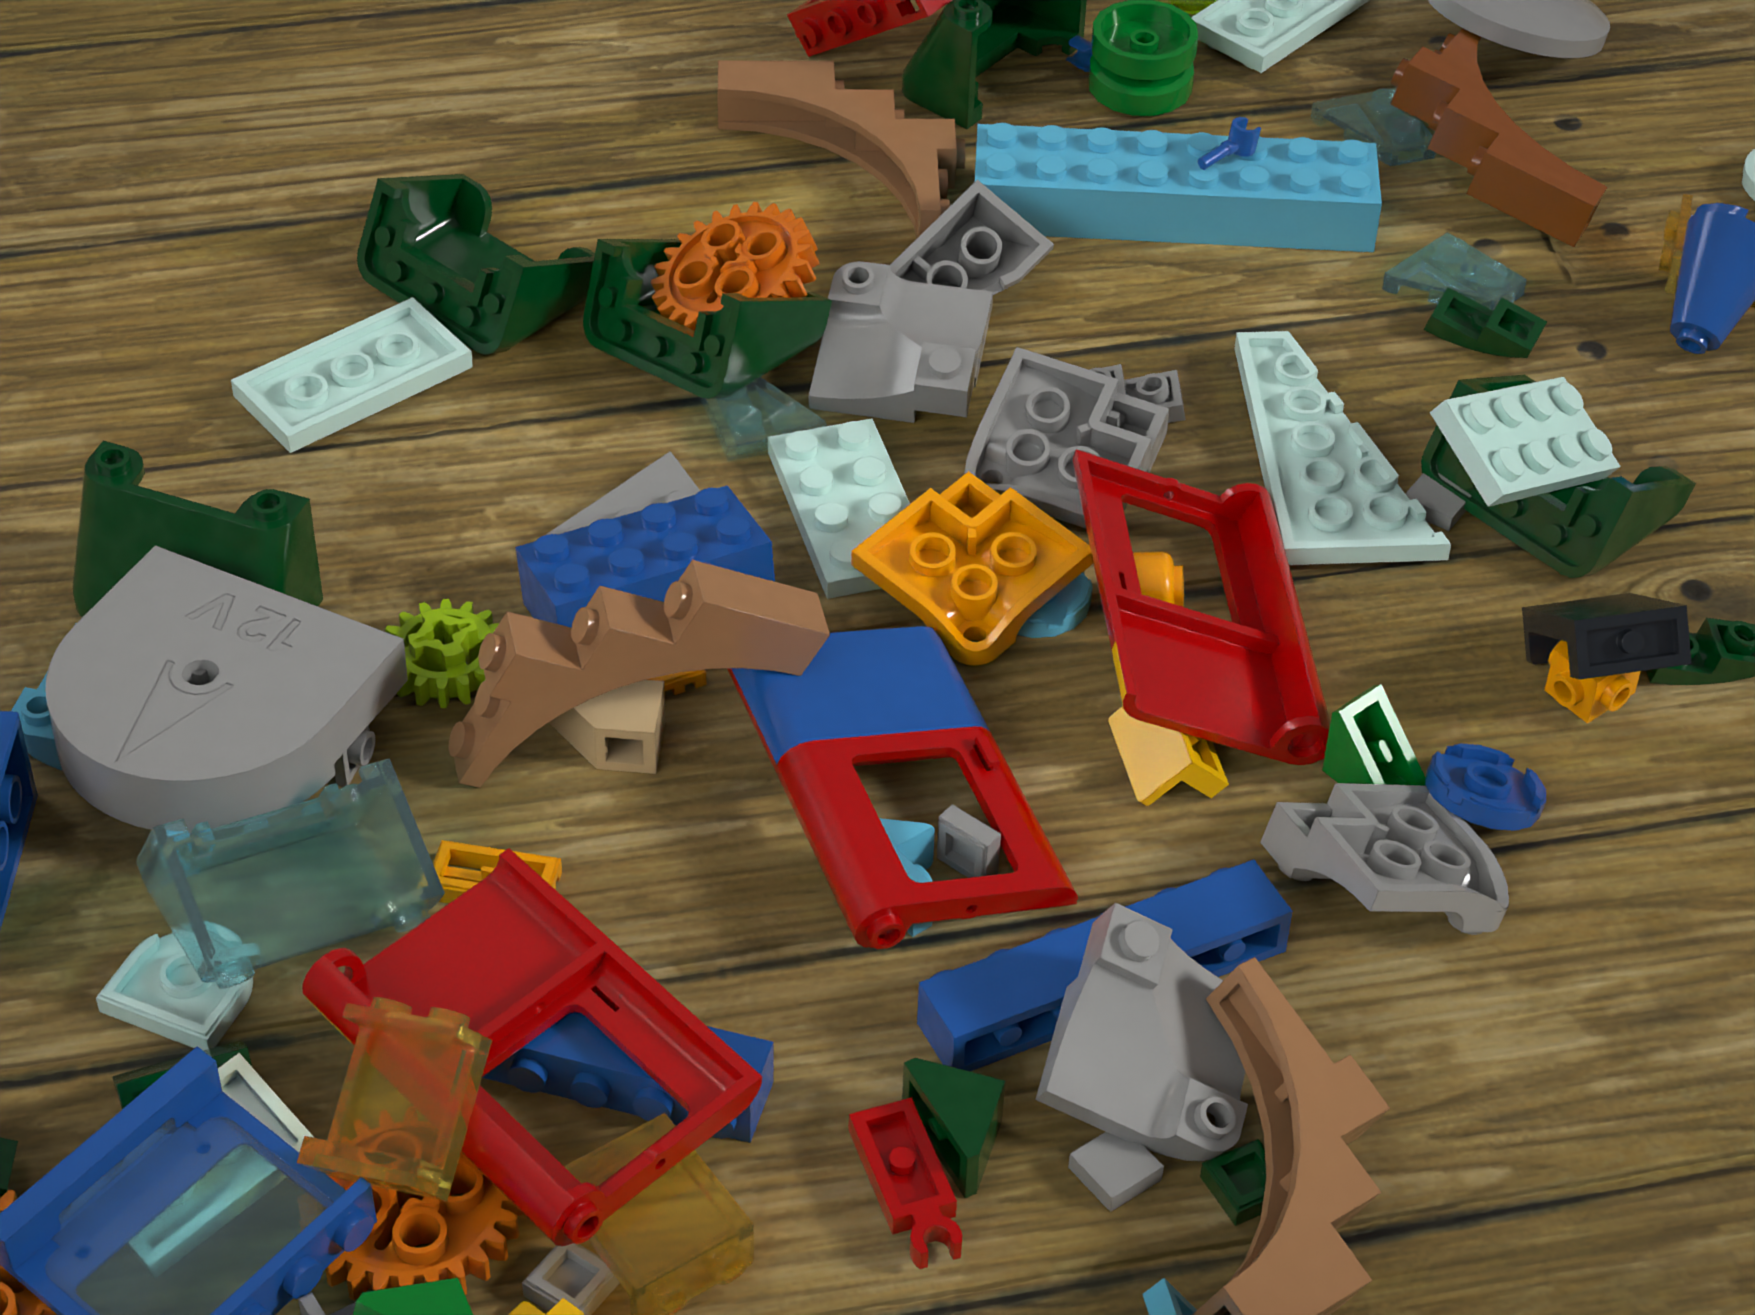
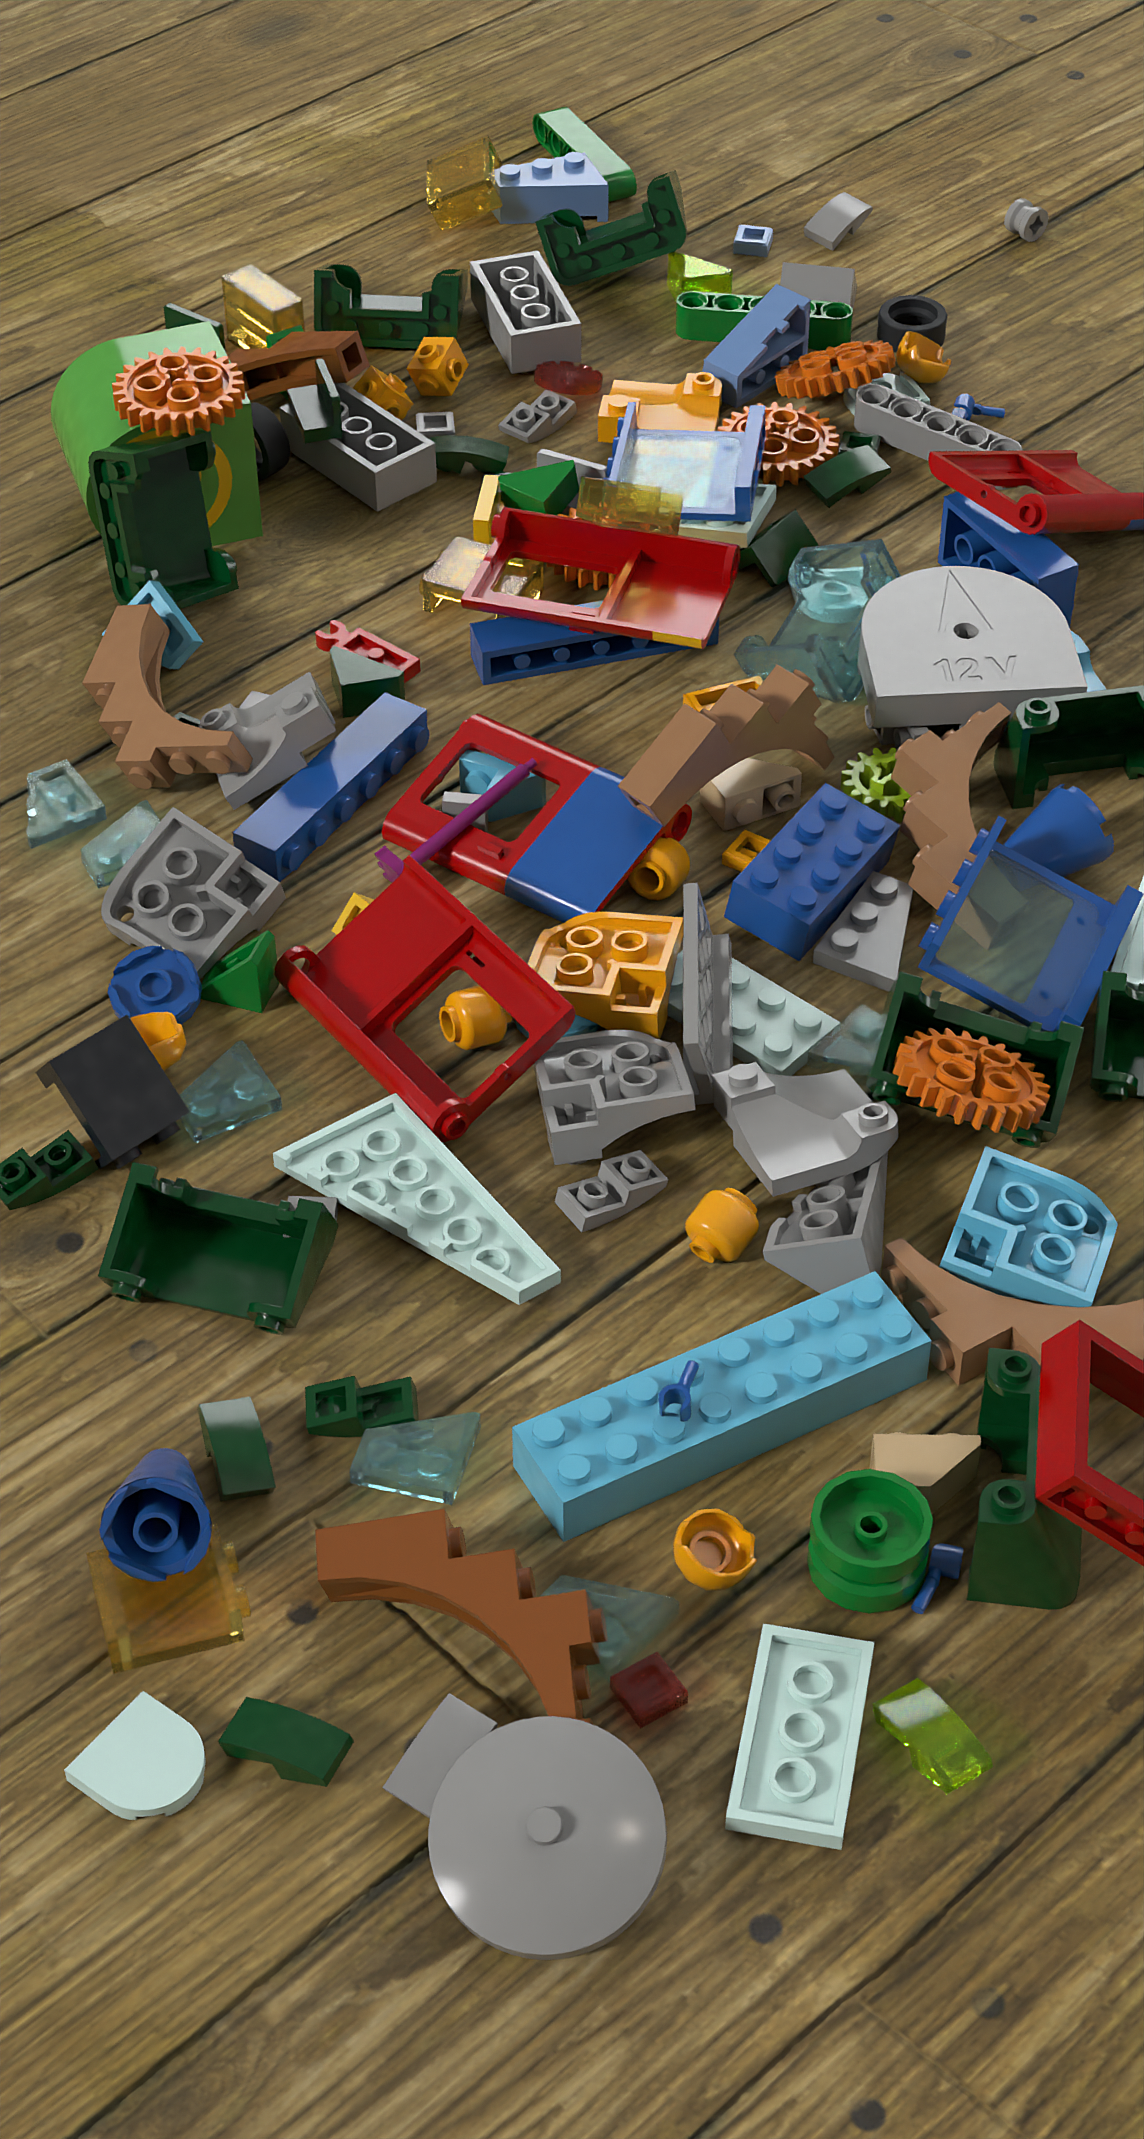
camera: 150 degrees right, 0 degrees up
light aqua plate [1430,377,1621,507] -> none
none -> clear light blue wing [26,759,107,849]
none -> clear light blue wing [80,800,160,889]
none -> light orange hair [130,1012,187,1071]
none -> clear light blue wing [179,1040,282,1143]
none -> dark green slope [197,1397,276,1502]
none -> dark green slope [218,1697,354,1787]
none -> magenta piece [374,758,537,882]
none -> light grey slope [383,1693,498,1819]
none -> clear red tile [610,1652,688,1729]
none -> light orange hair [673,1508,757,1590]
none -> light grey fence [683,882,733,1105]
none -> light orange head [685,1188,759,1263]
none -> tan slope [870,1432,981,1514]
none -> medium nougat arch [891,702,1027,952]
none -> clear light blue panel [918,816,1144,1032]
none -> medium azure slope [939,1146,1118,1307]
none -> blue cone [990,784,1114,894]

